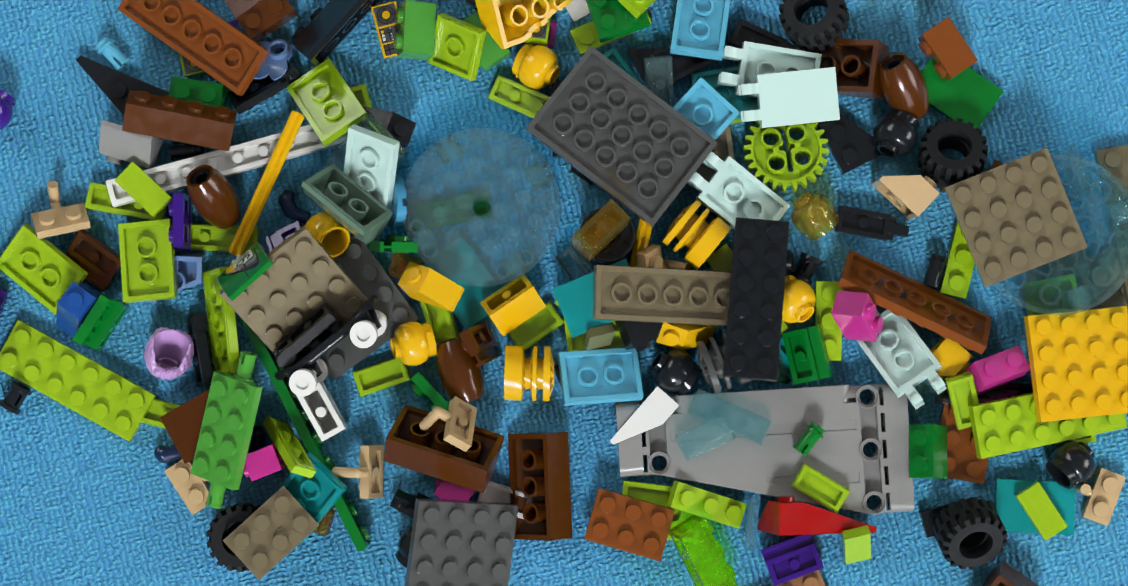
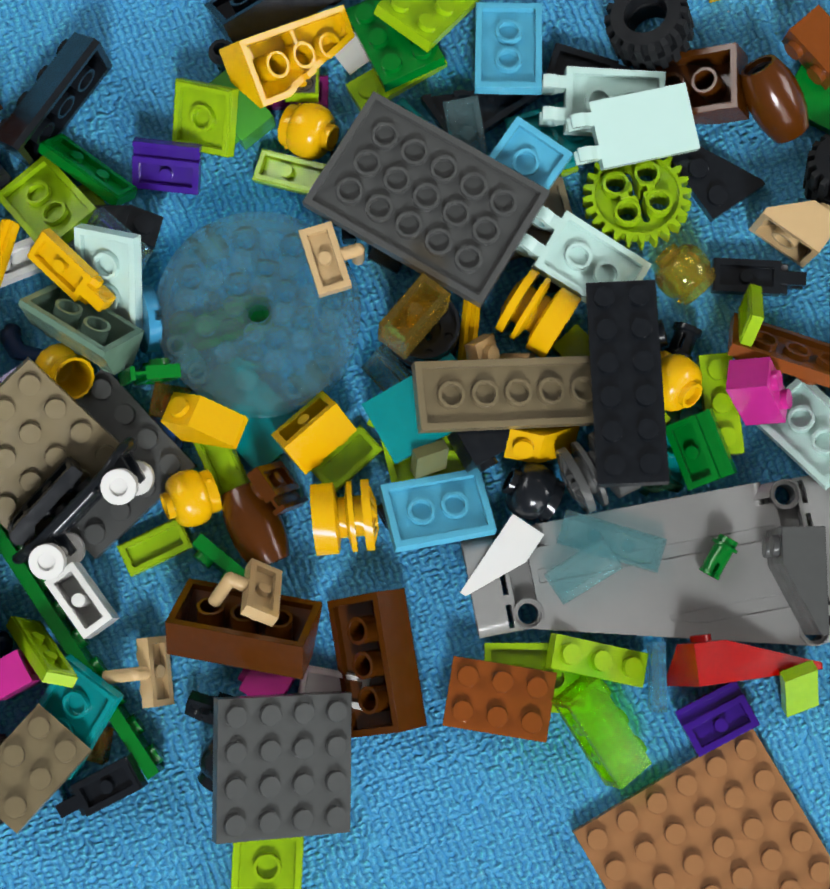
camera: 10 degrees left, 5 degrees down
tile [371,1,399,59] -> none
bright green brick [394,0,437,61] -> none
lime tile [791,463,850,513] -> none
black piece [873,109,920,158] -> none
none -> yellow hinge [27,228,116,312]
none -> green tile [38,133,138,205]
none -> black hinge [55,753,148,818]
none -> dark purple plate [132,137,202,195]
none -> tan plate [298,221,365,298]
none -> lime tile [738,284,764,347]
none -> dark grey slope [762,526,829,635]

